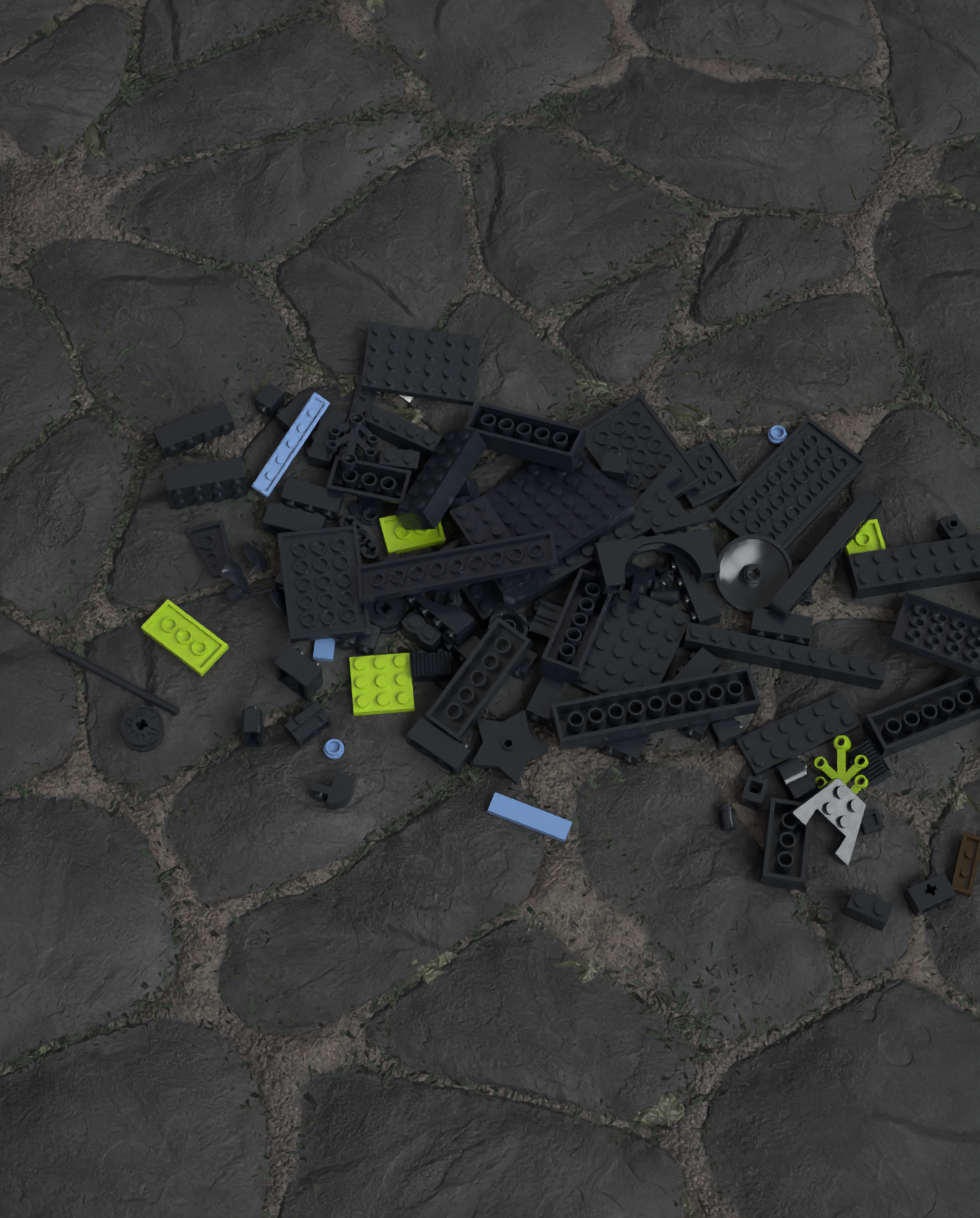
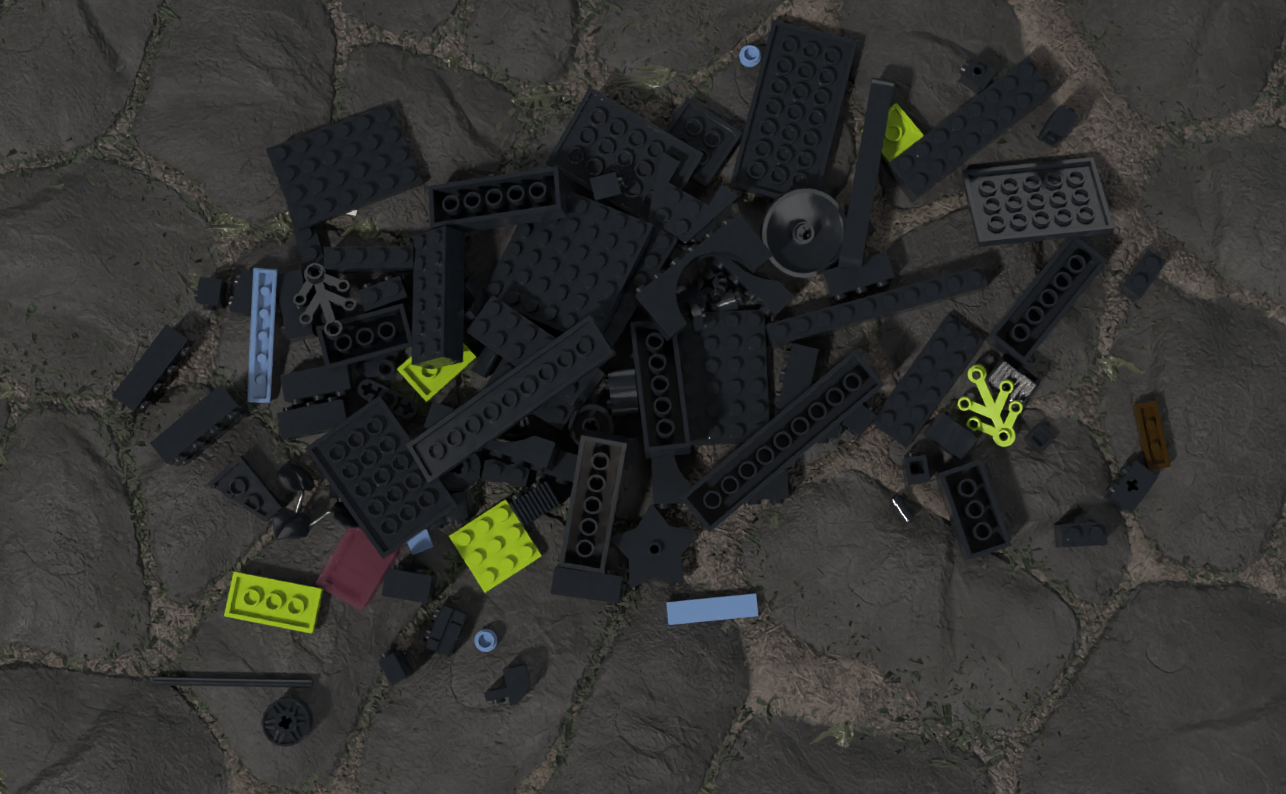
camera: 20 degrees left, 20 degrees up
wing [788,778,866,866] -> none
none -> clear pink piece [315,528,399,611]

